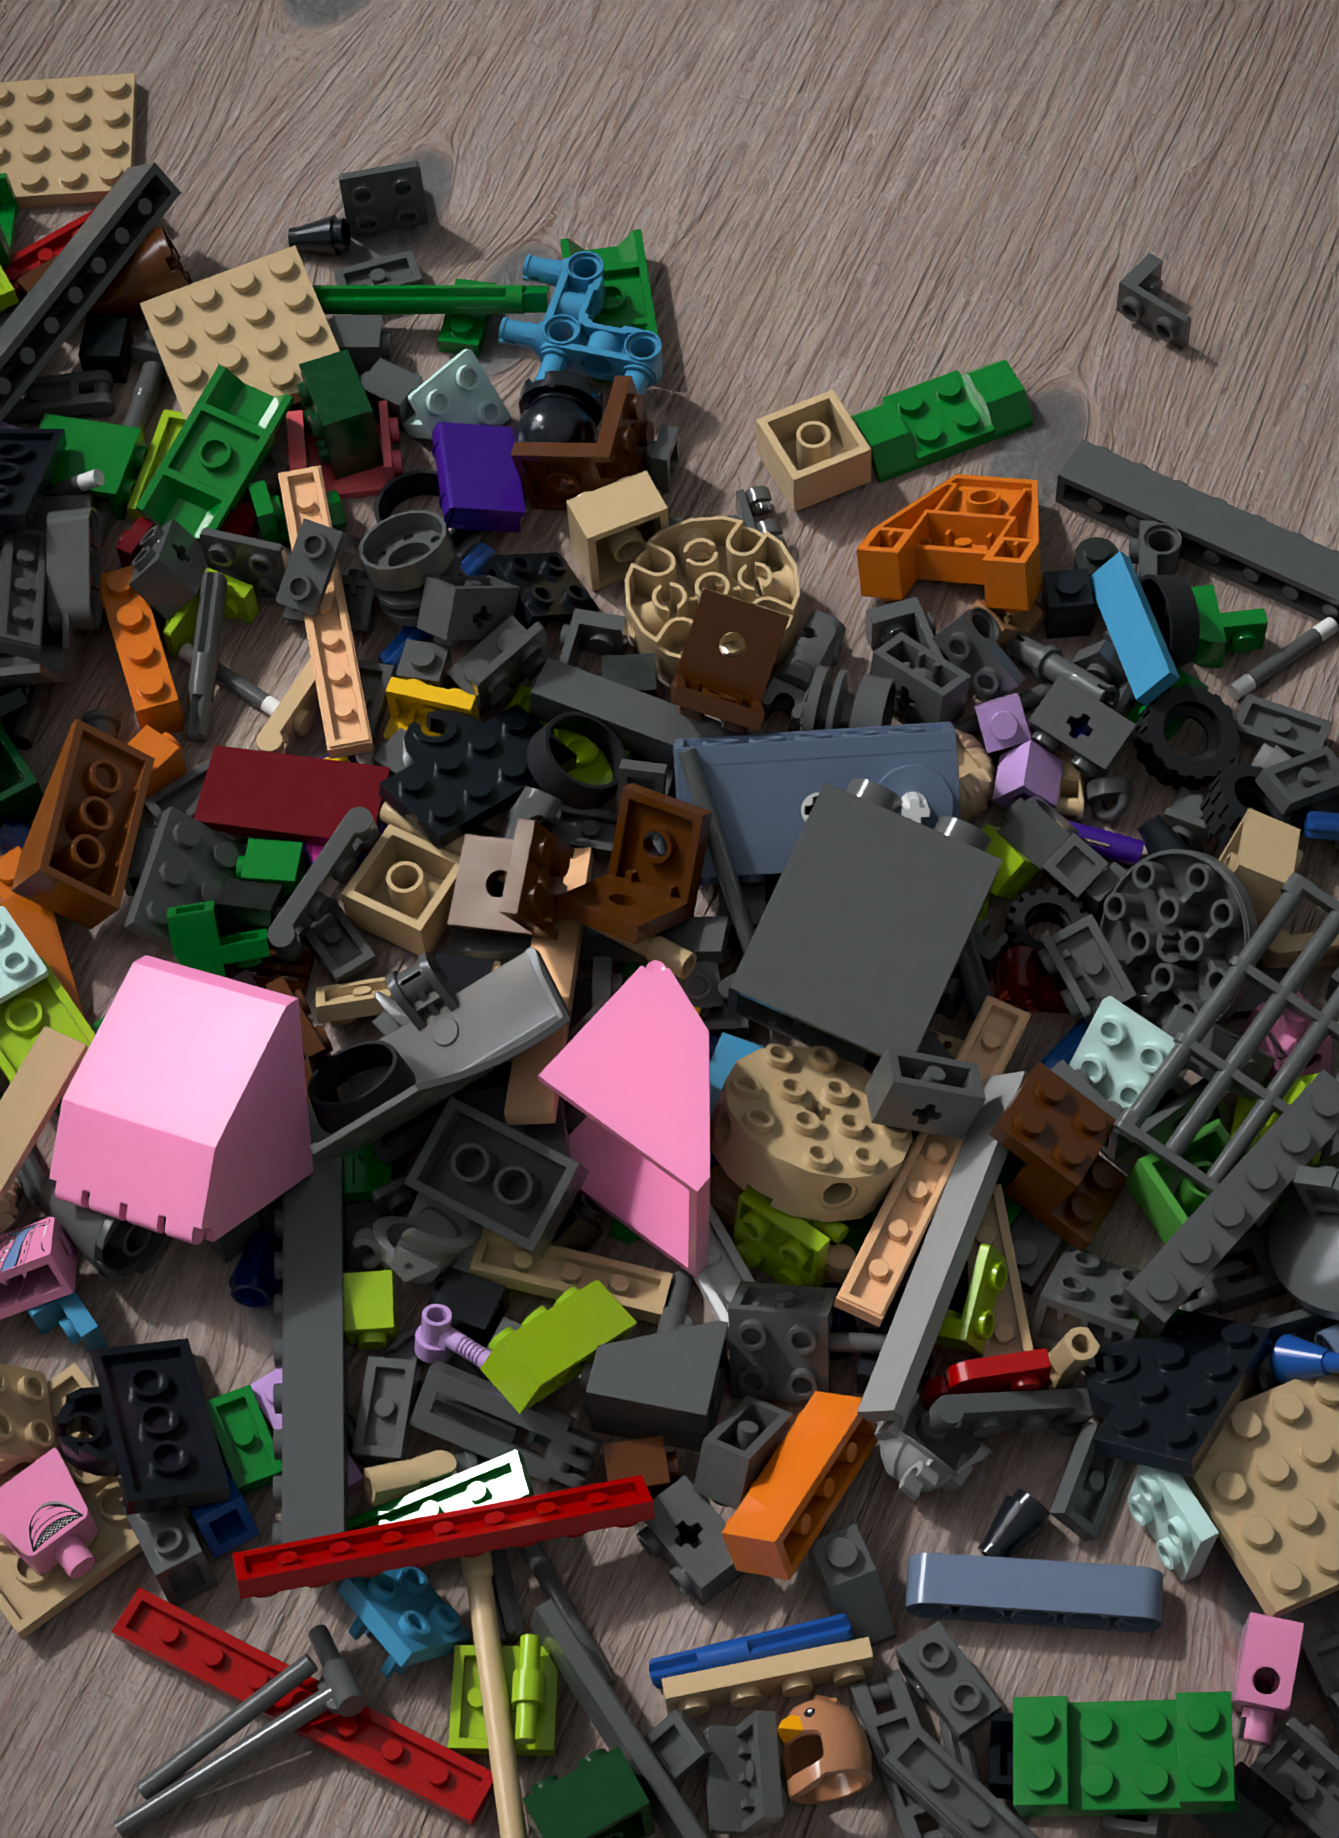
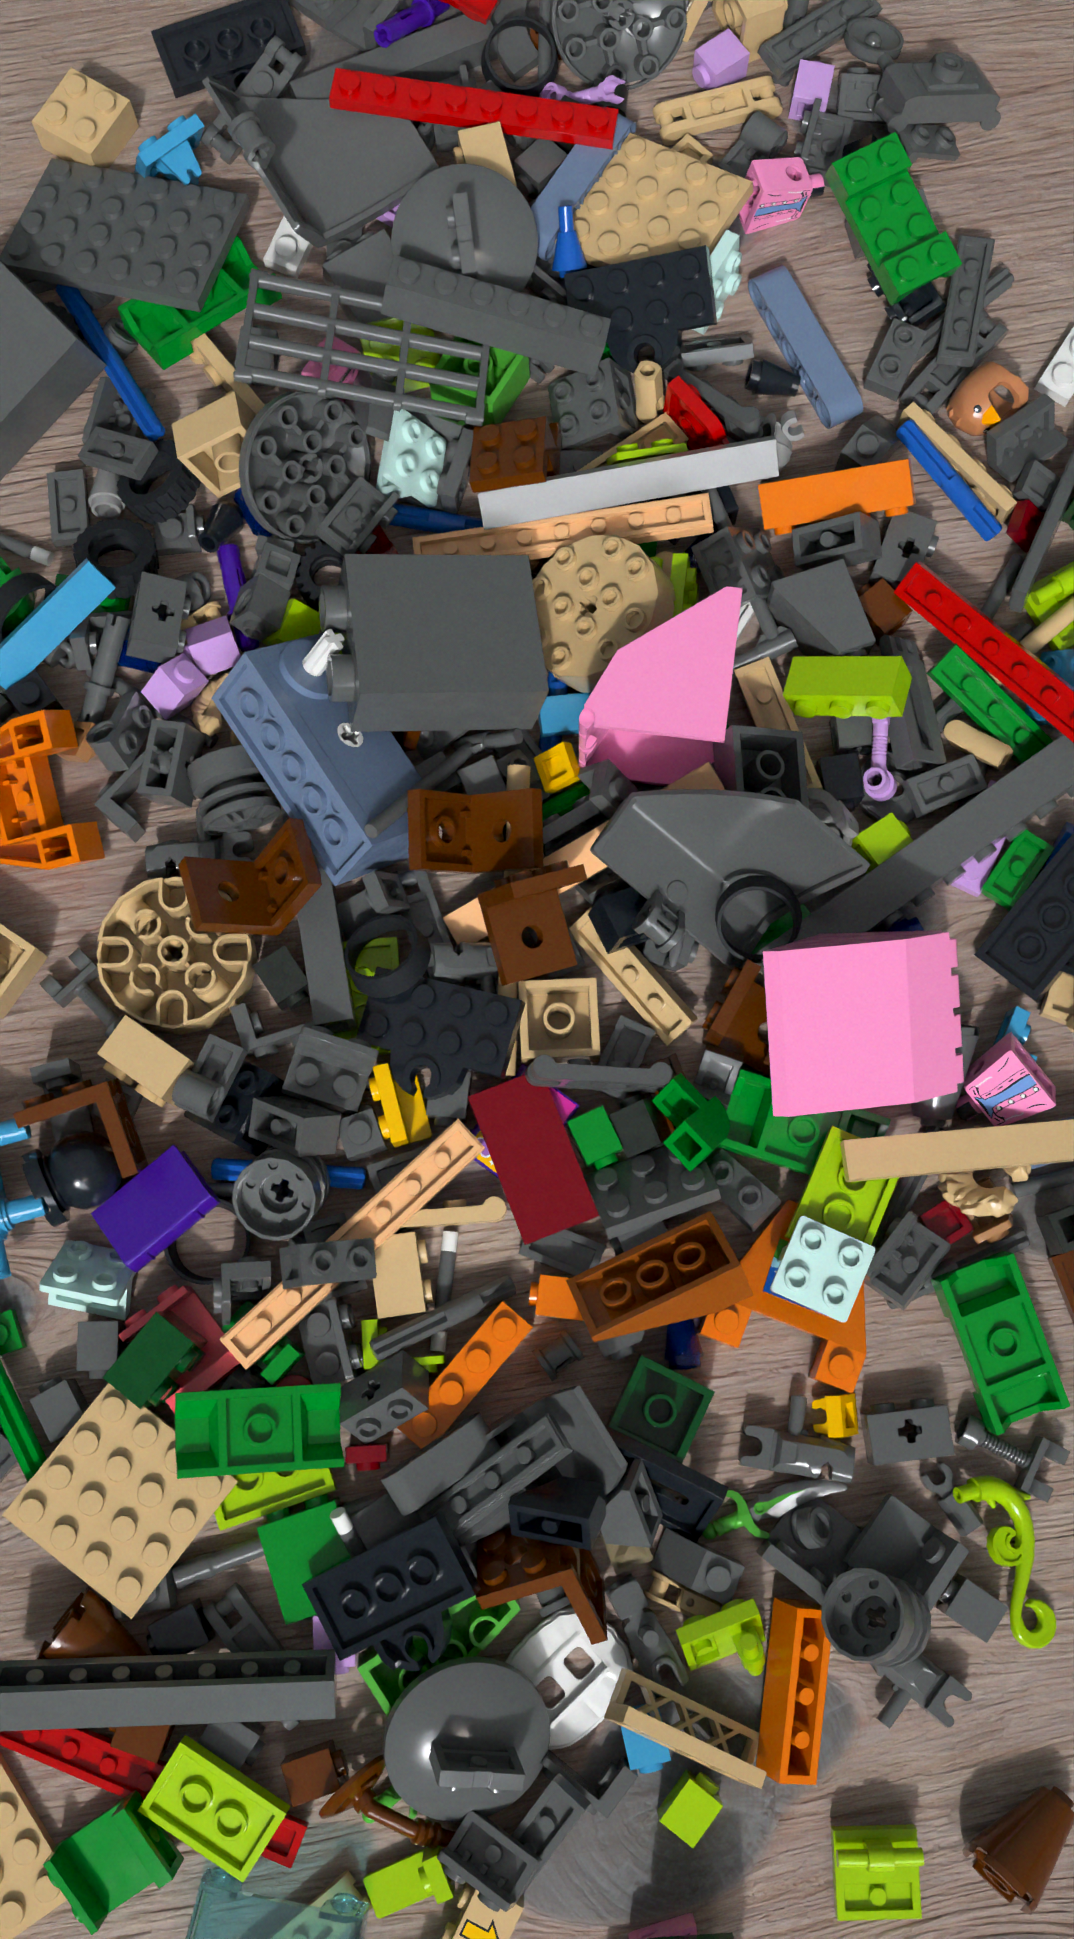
camera: 125 degrees left, 20 degrees up
dark grey brick [865,1047,986,1139] -> none
none -> dark grey plate [172,1034,248,1123]
none -> dark grey bracket [213,1256,271,1325]
none -> tan brick [373,1231,434,1319]
none -> dark grey plate [707,1149,781,1232]
none -> dark red plate [1006,499,1044,553]

